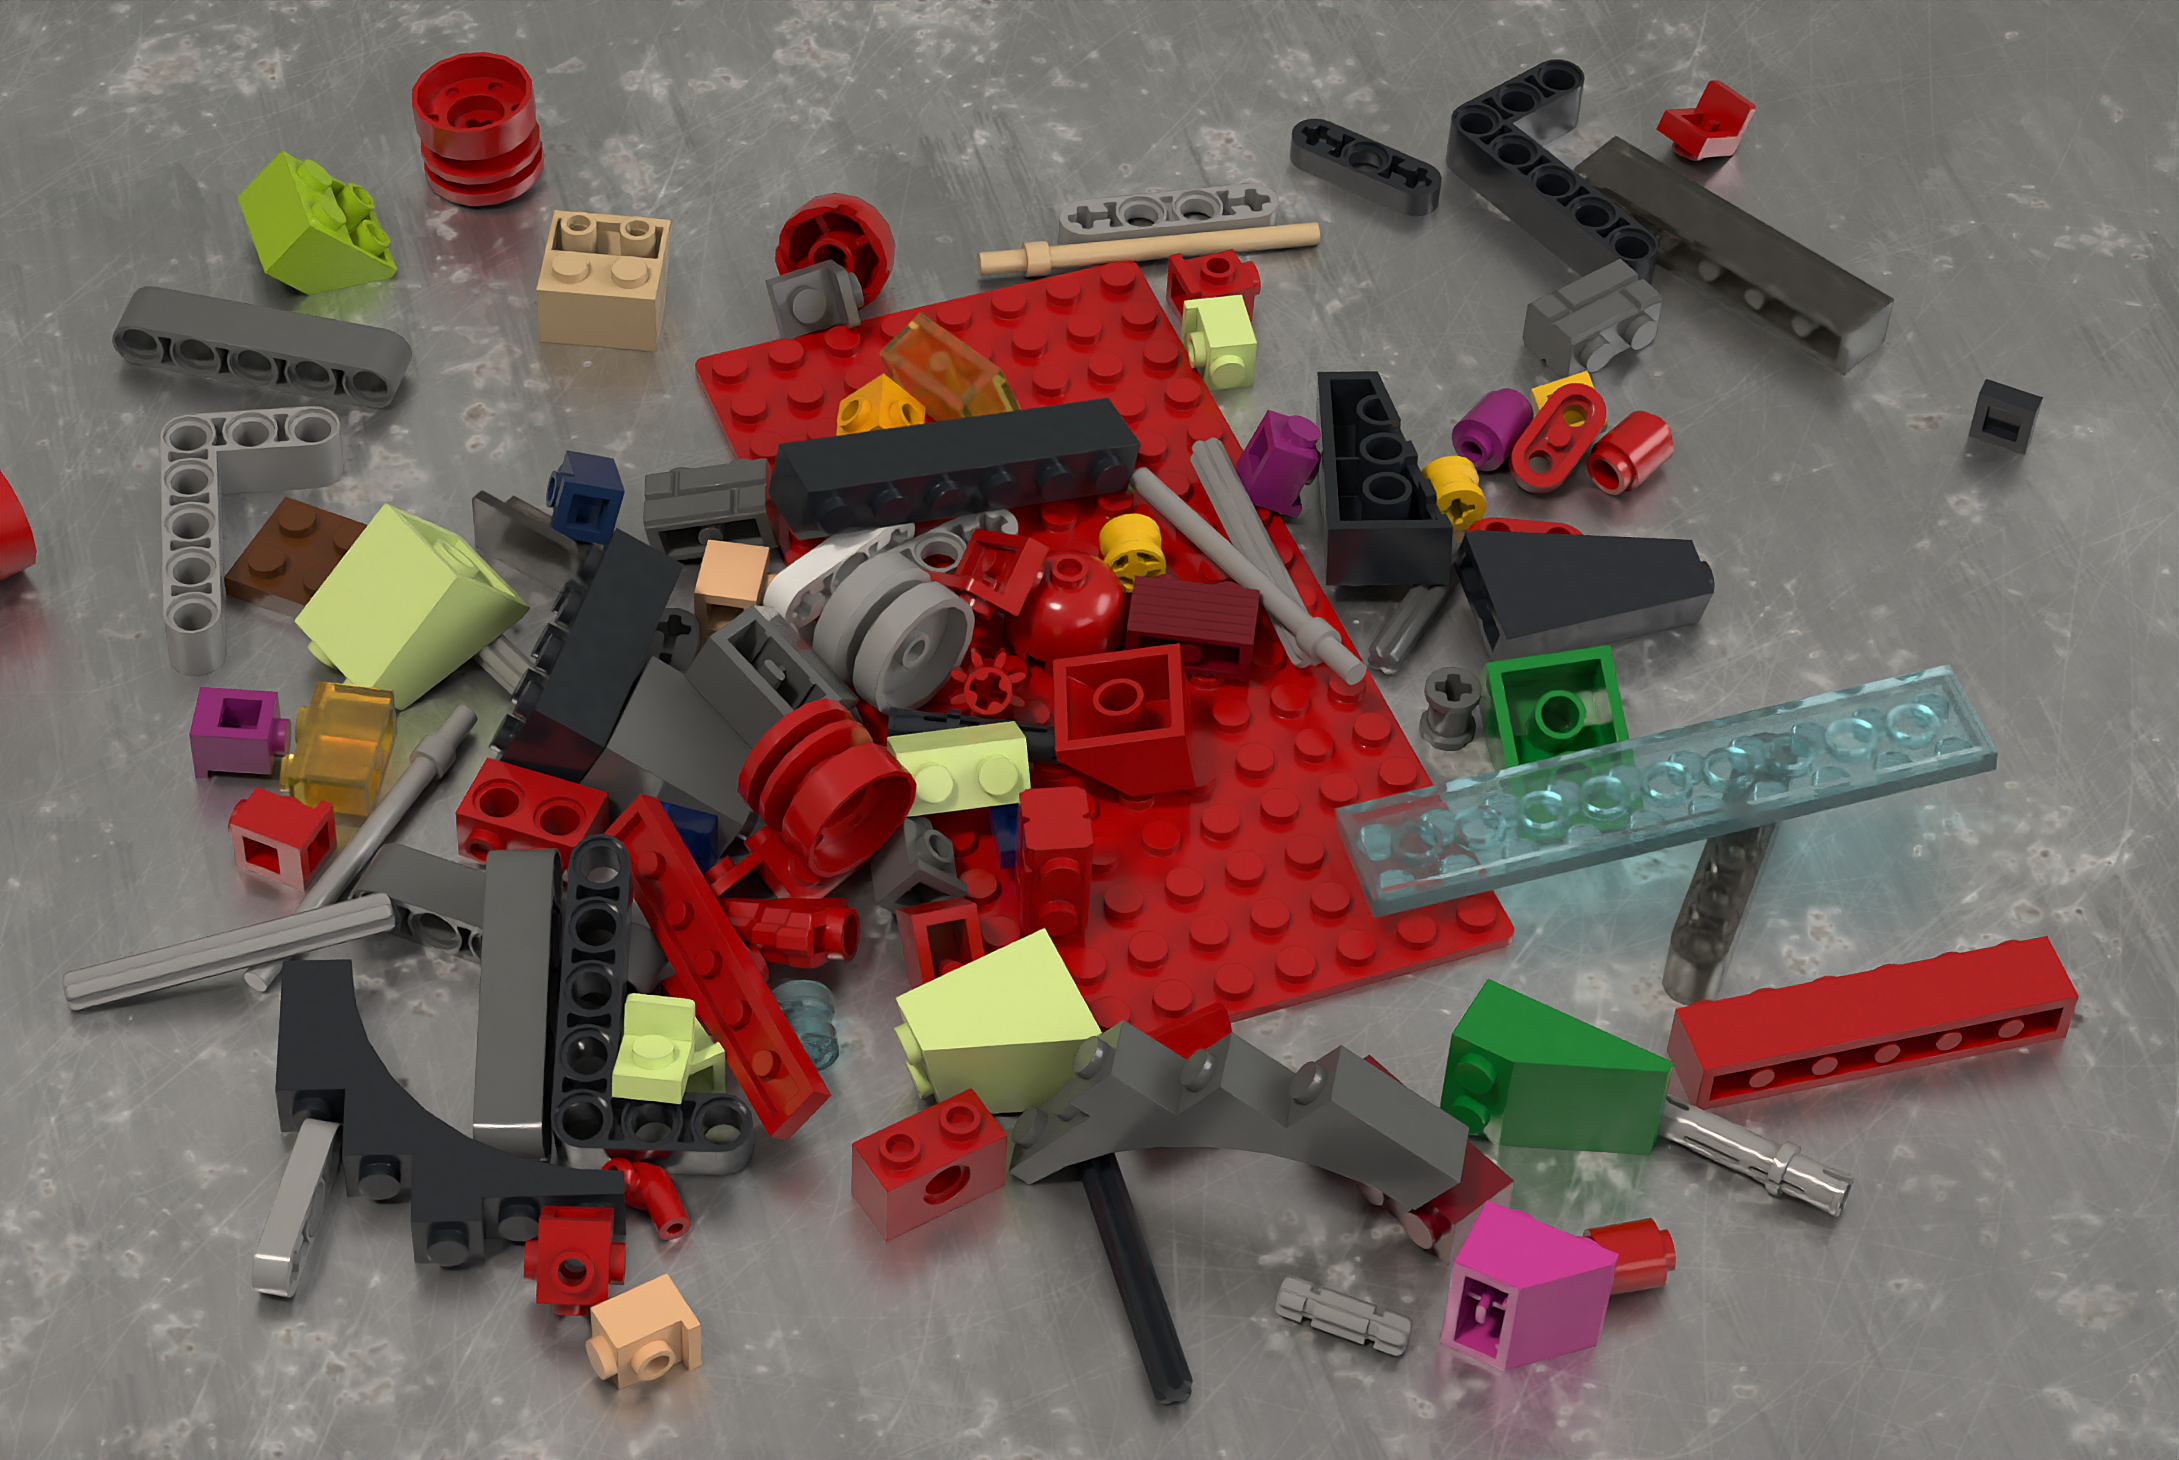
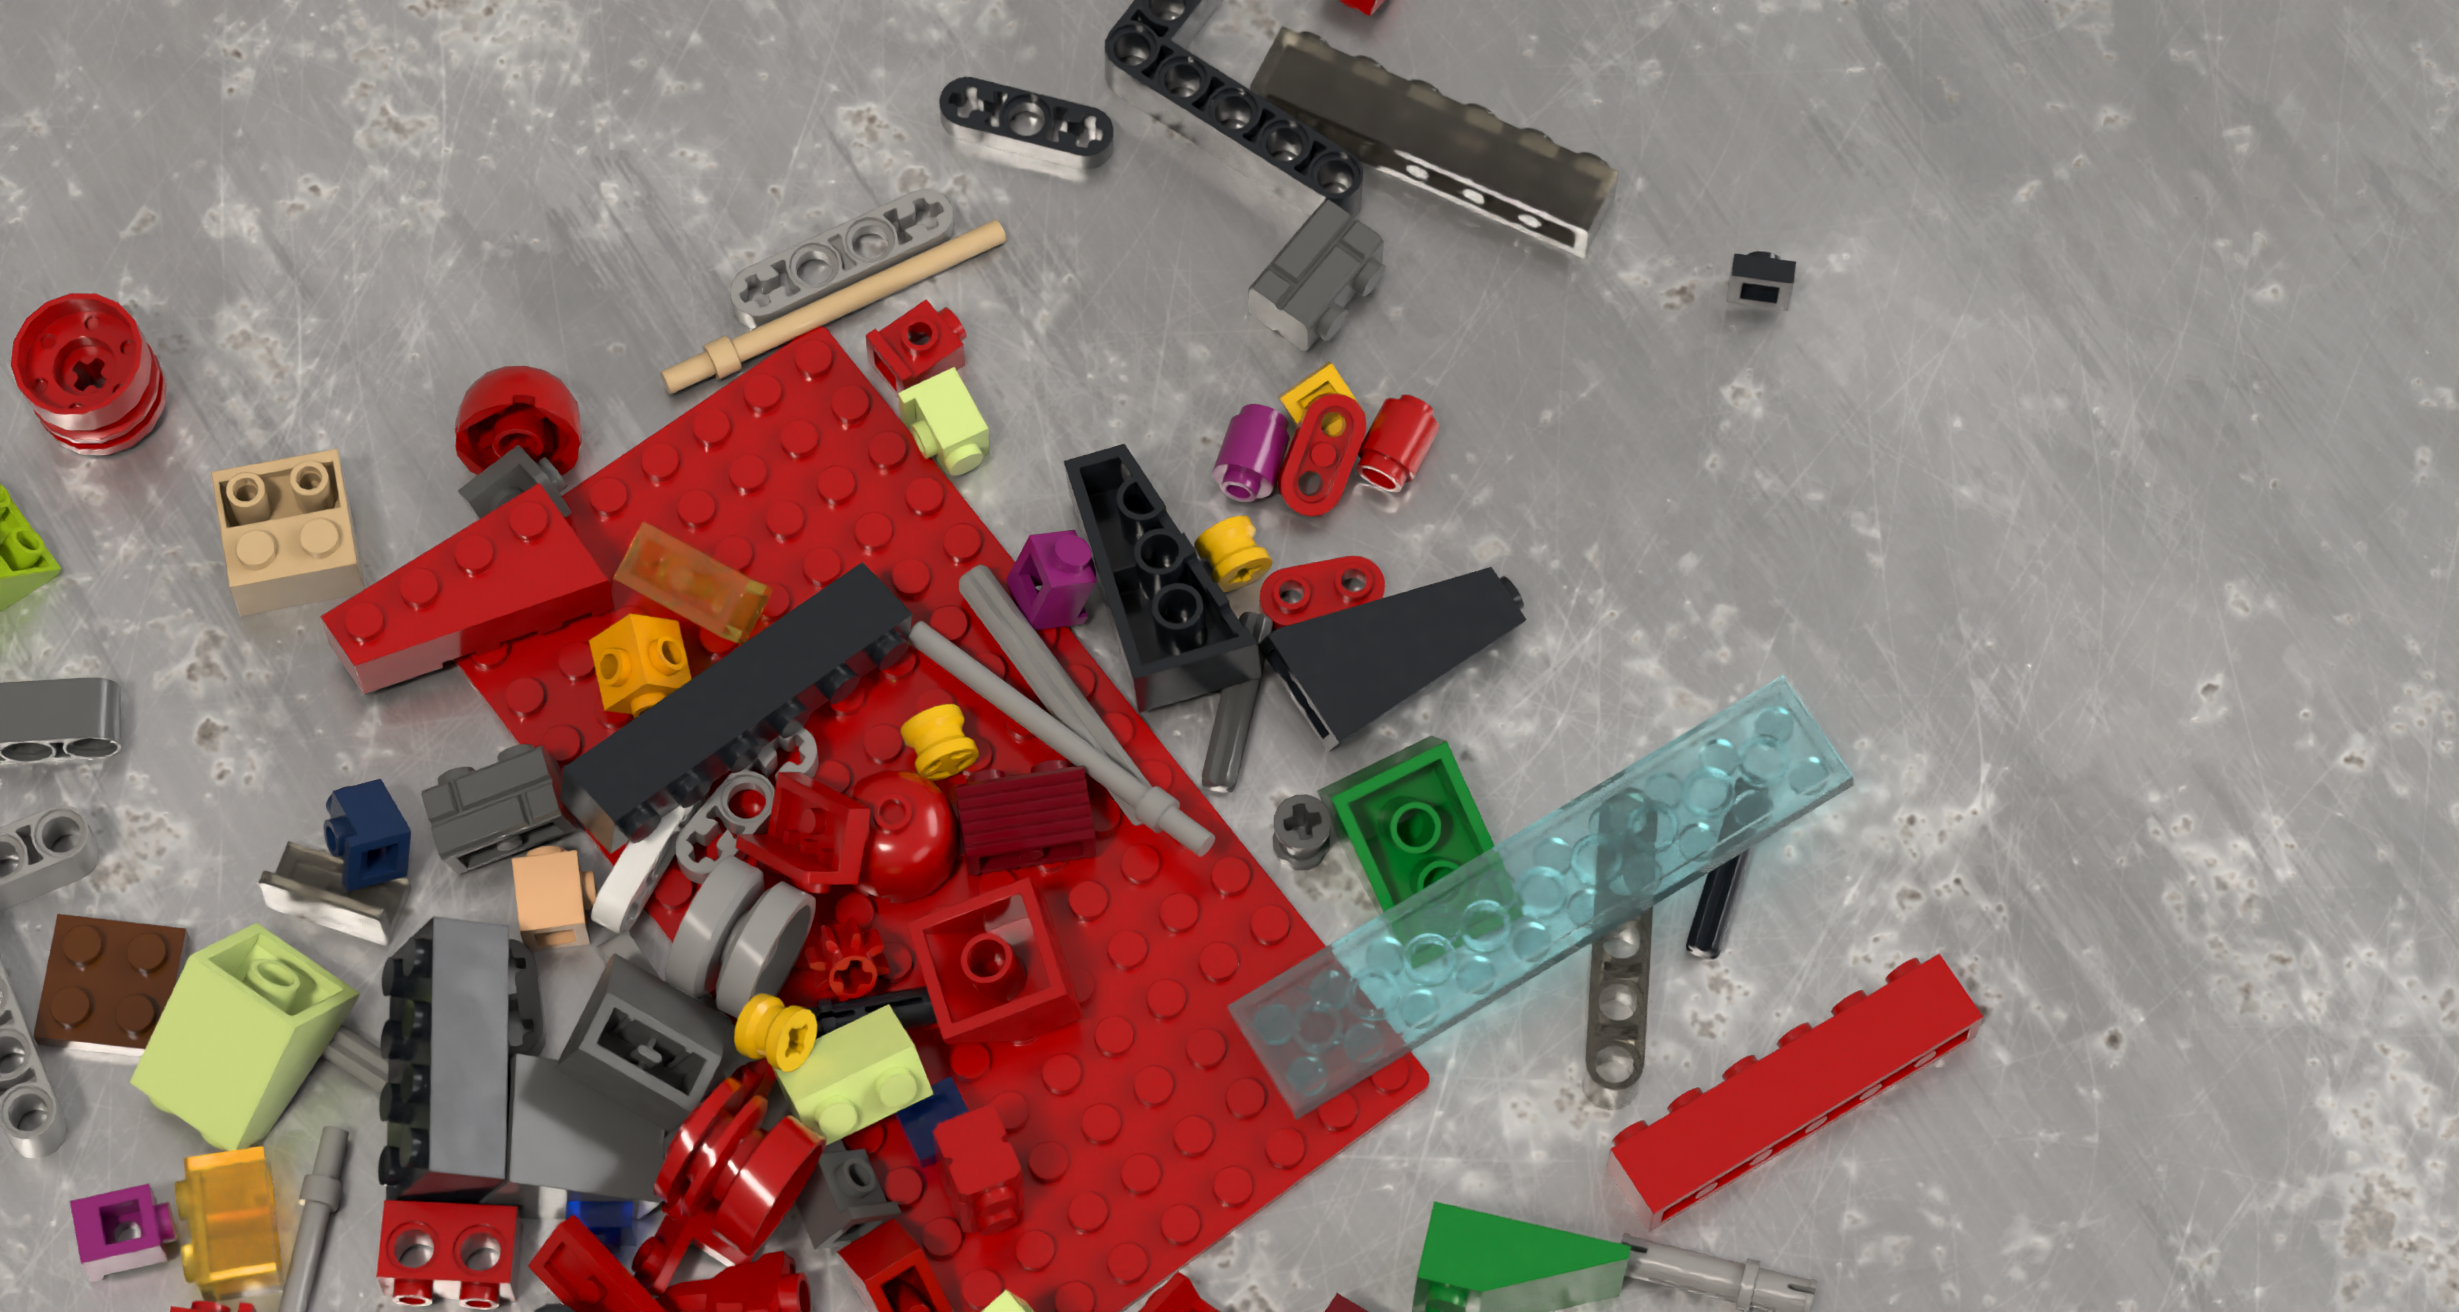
camera: 15 degrees left, 20 degrees up
none -> red wedge [320,483,615,695]
none -> yellow wheel [734,993,817,1072]
none -> black axle [1686,778,1769,960]

